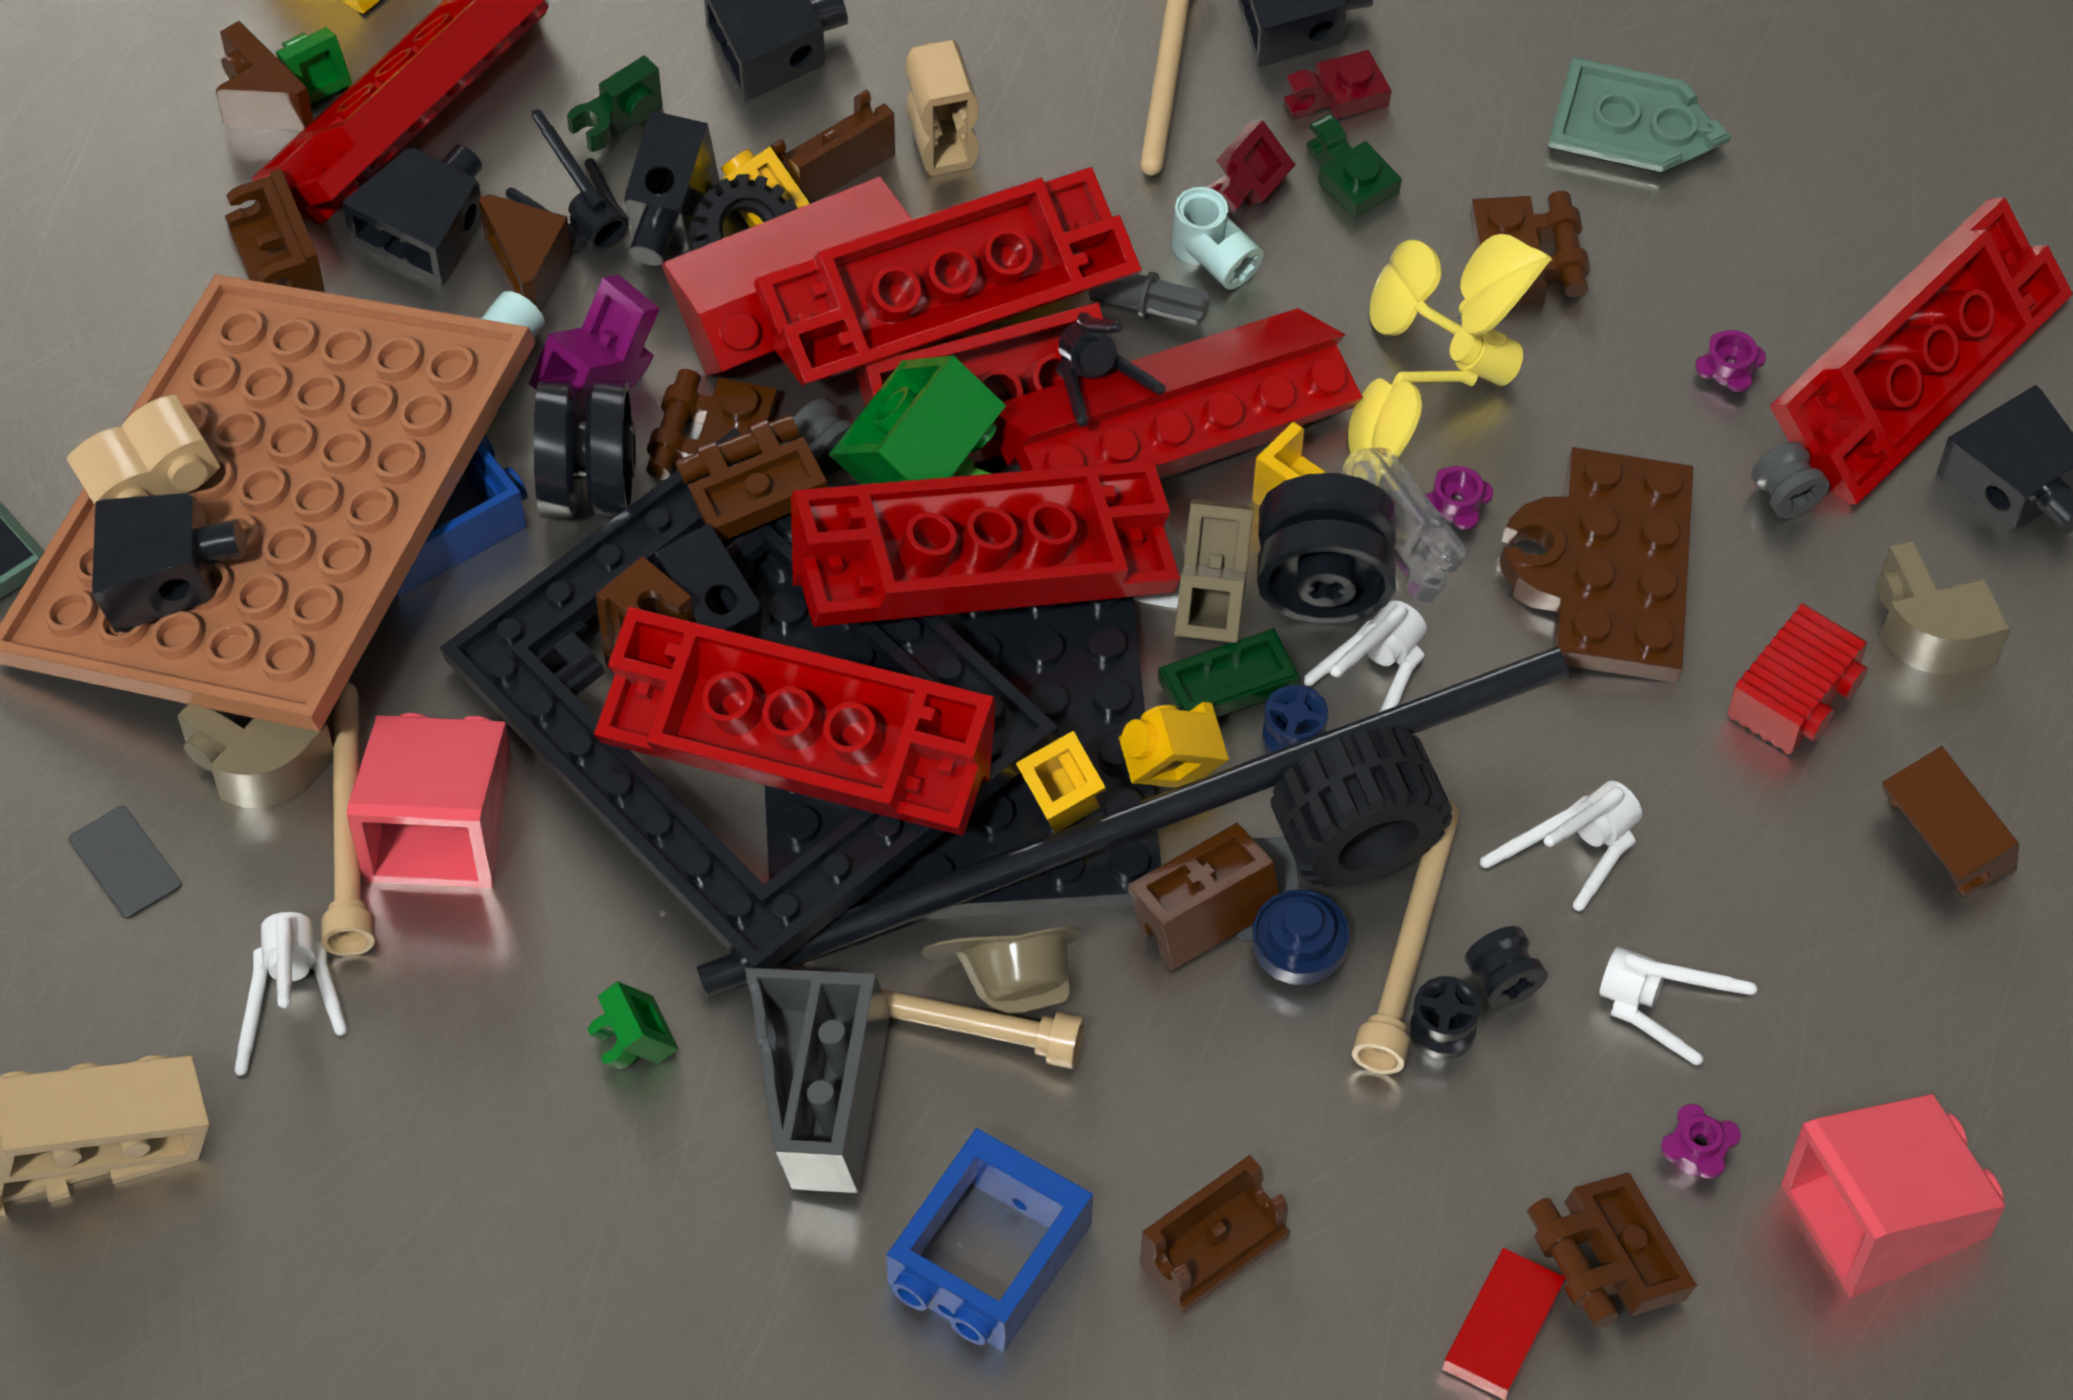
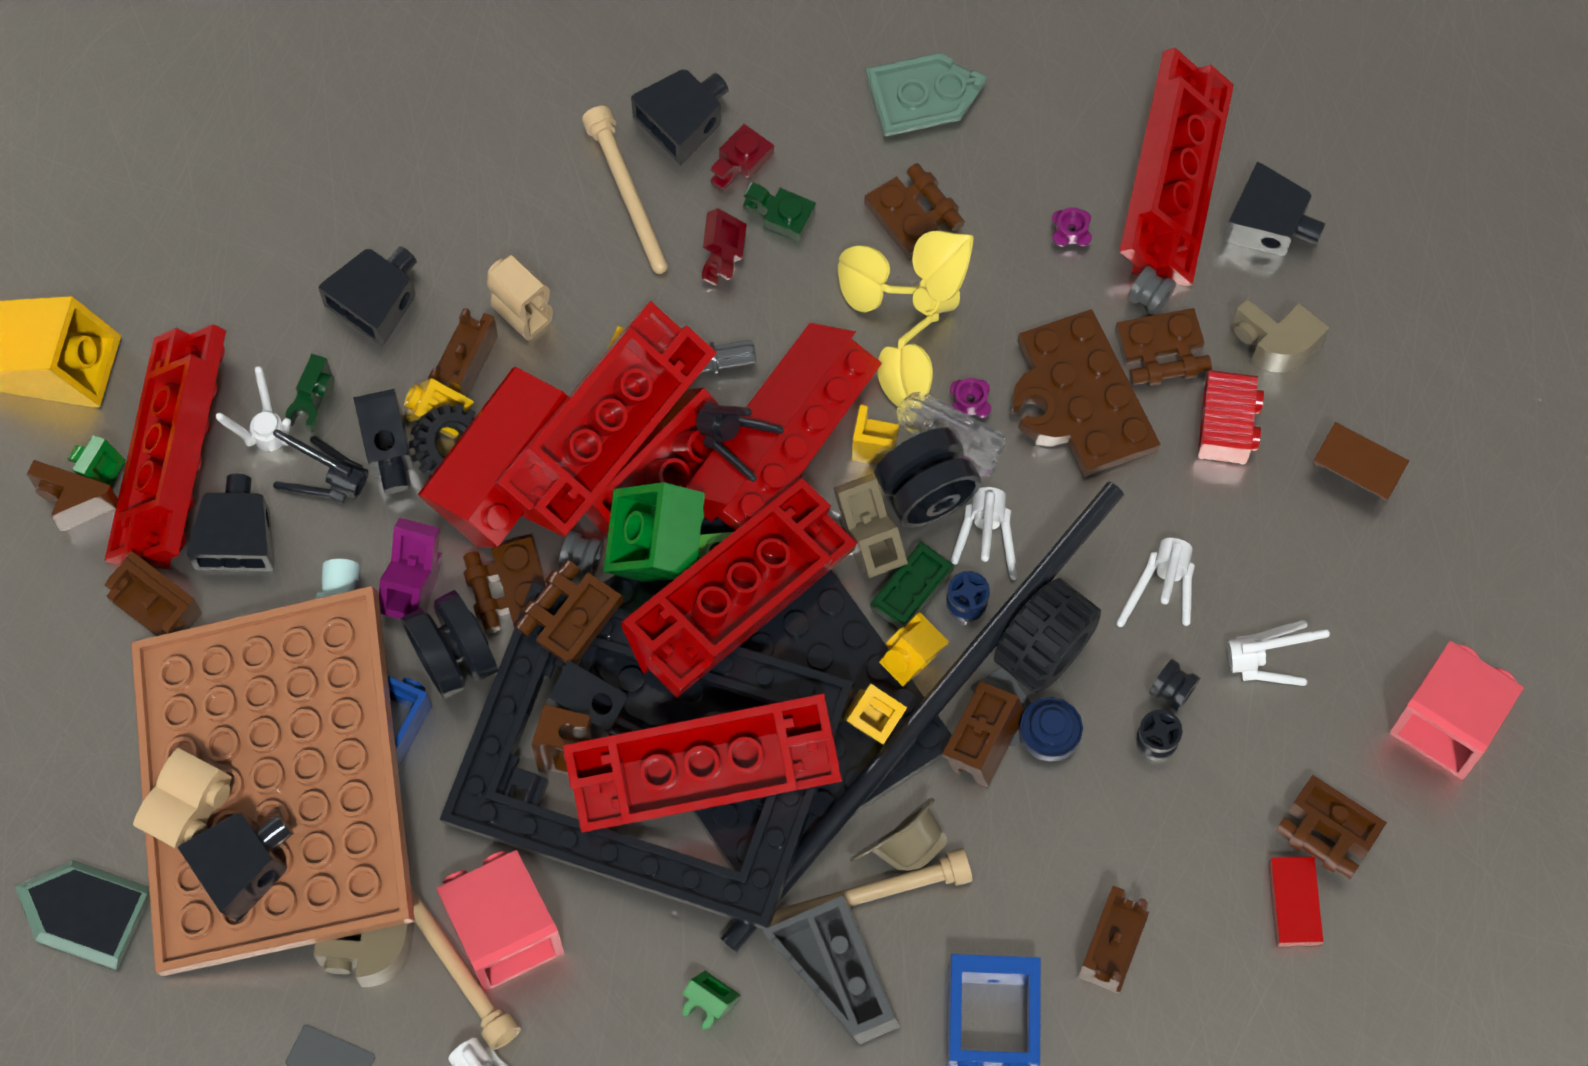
camera: 30 degrees left, 10 degrees up
reddish brown slope [479,194,572,312] -> none
light aqua piece [1171,187,1264,290] -> none
tan piece [1352,800,1460,1074] -> none
magenta plate [1661,1104,1741,1179] -> none
none -> white plant [216,366,291,451]
none -> reddish brown plate [1115,308,1212,386]

